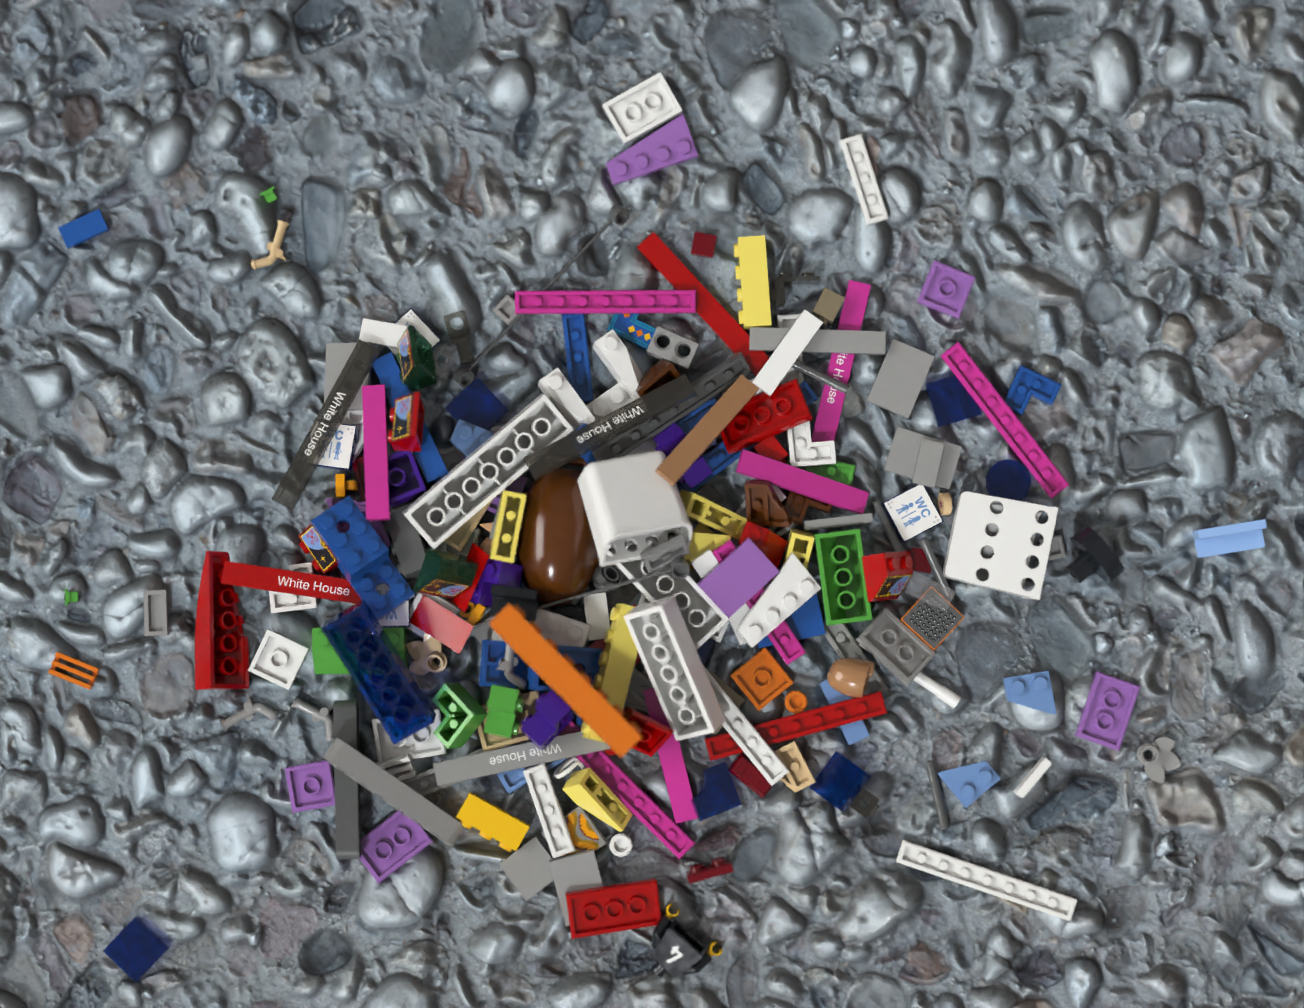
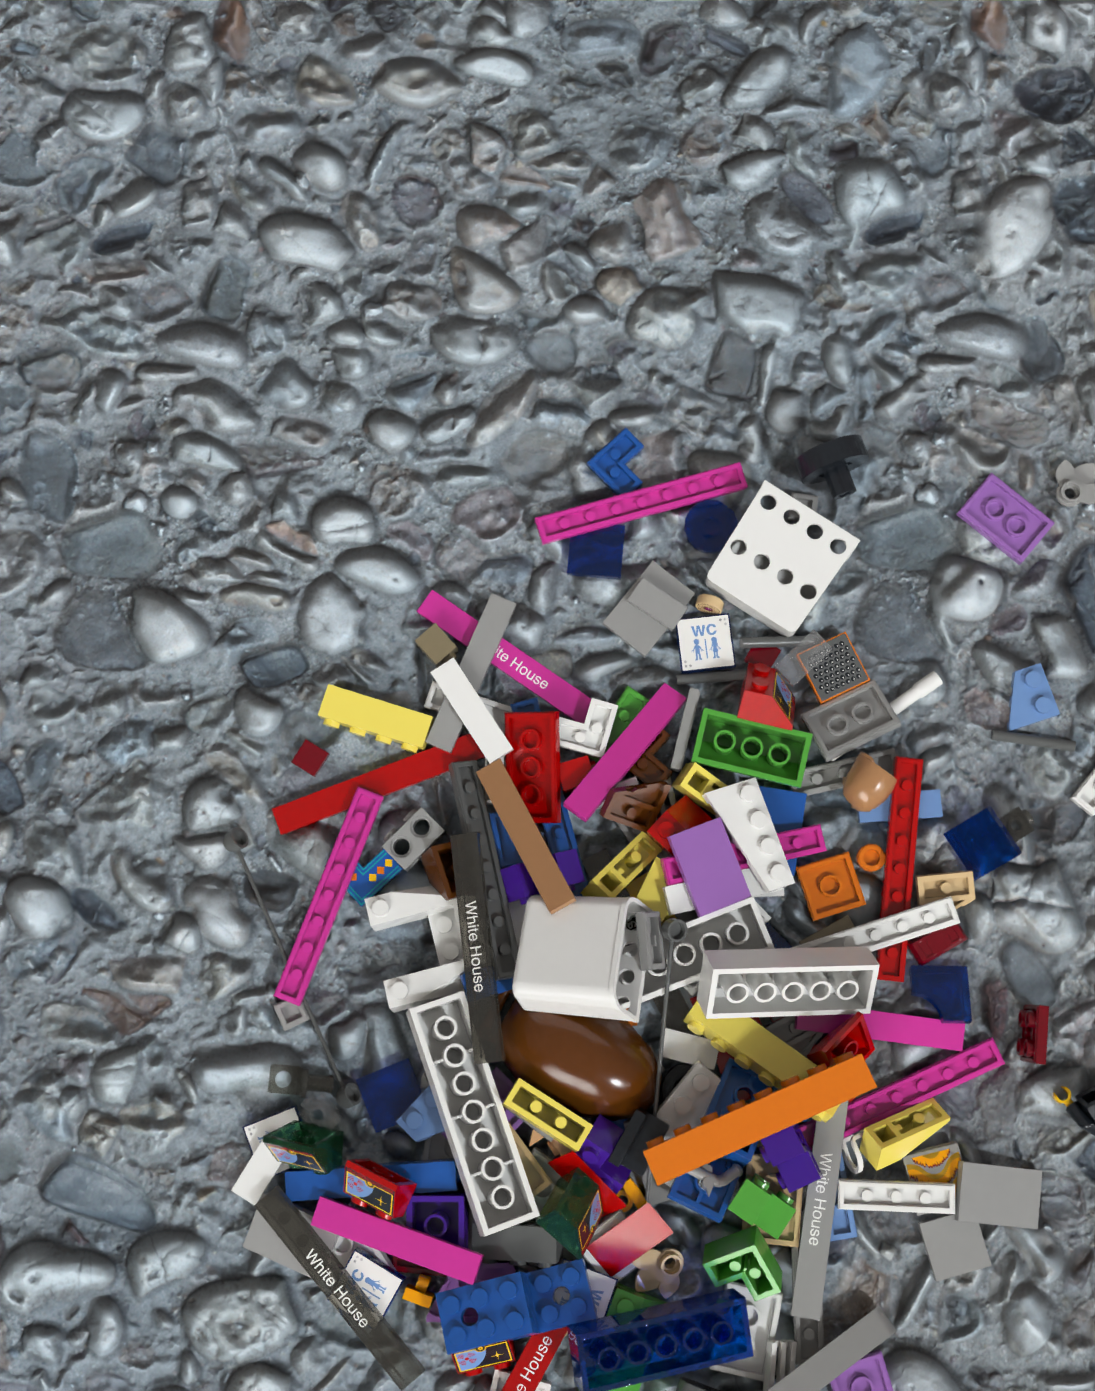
camera: 65 degrees left, 5 degrees down
tan piece [251,220,289,270] -> none
bright green piece [260,186,277,204] -> none
yellow brick [456,792,531,852] -> none
blue tile [562,314,594,403] -> none
red tile [565,878,661,939] -> none
dark grey cone [592,564,622,592] -> none
white plate [602,72,683,145] -> none
medium lavender wing [606,114,698,186] -> none
white tile [609,833,632,857] -> none
clear smoke bracket [770,272,820,308] -> none
dark grey bar [792,360,849,394] -> none
white tile [840,134,889,226] -> none
light grey tile [867,339,935,419] -> none
medium lavender tile [917,260,976,319] -> none
medium blue wing [1002,671,1057,714] -> none
white tile [1013,757,1052,798] -> none
light blue panel [1193,519,1267,558] -> none

